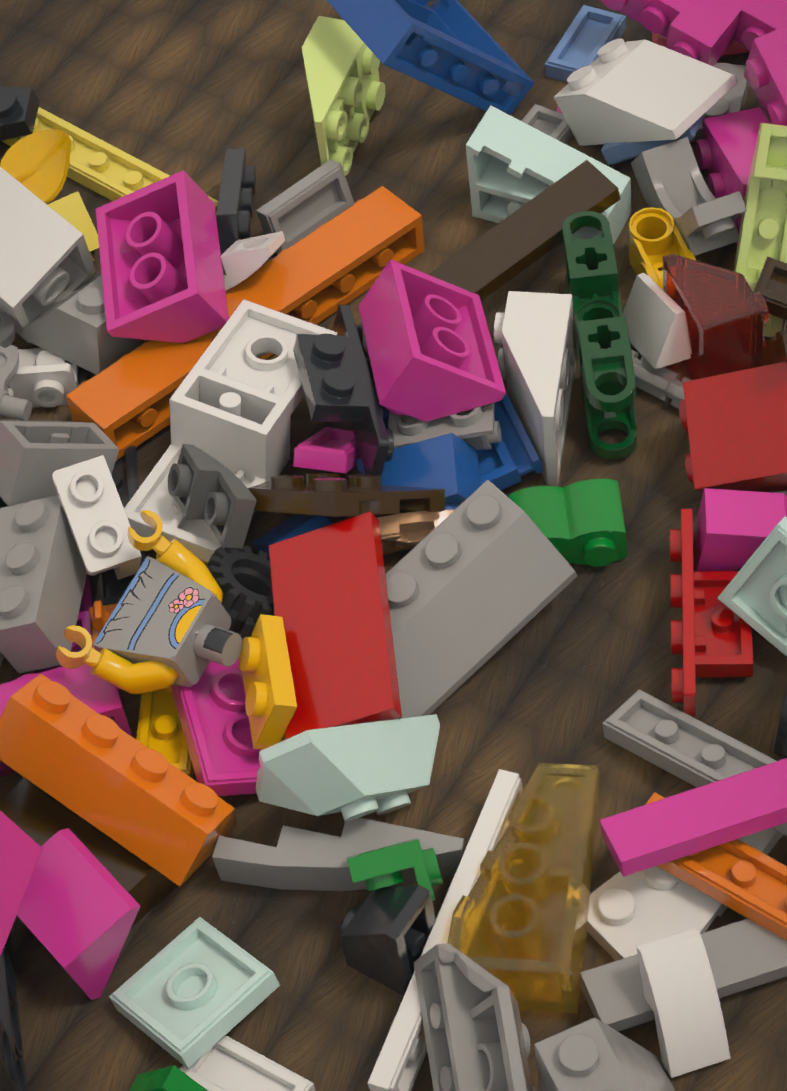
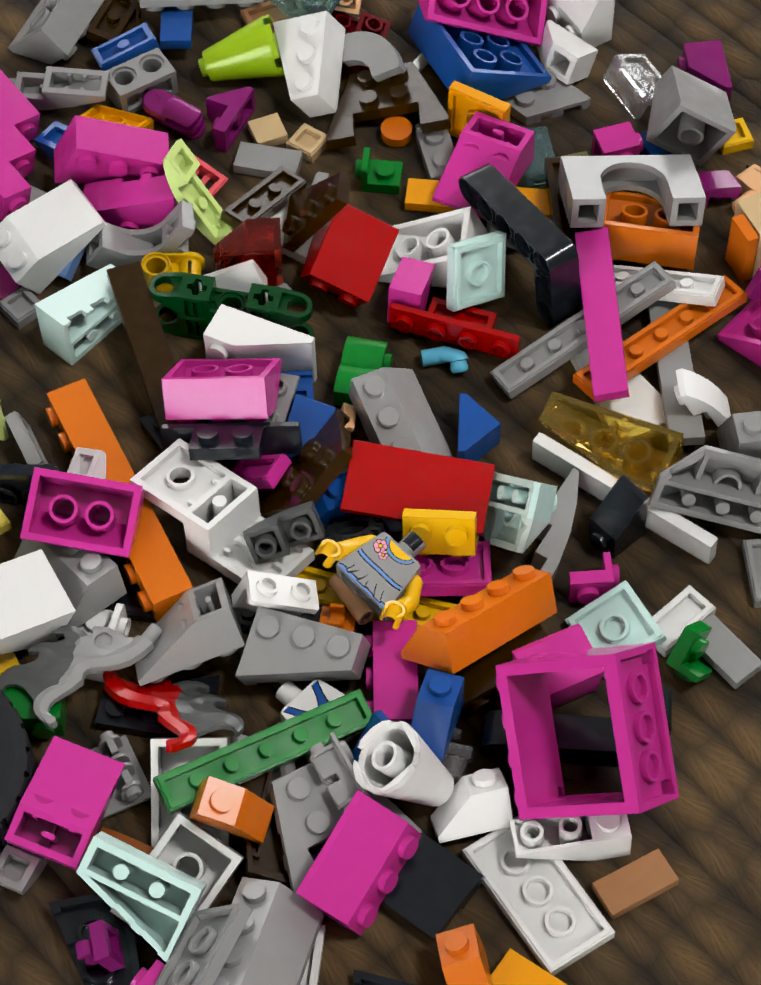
camera: 80 degrees left, 5 degrees up
green bracket [346,838,443,901] -> none
none -> medium azure arm [420,346,469,374]
none -> blue slope [458,394,501,461]
none -> dark pink bracket [567,552,620,604]

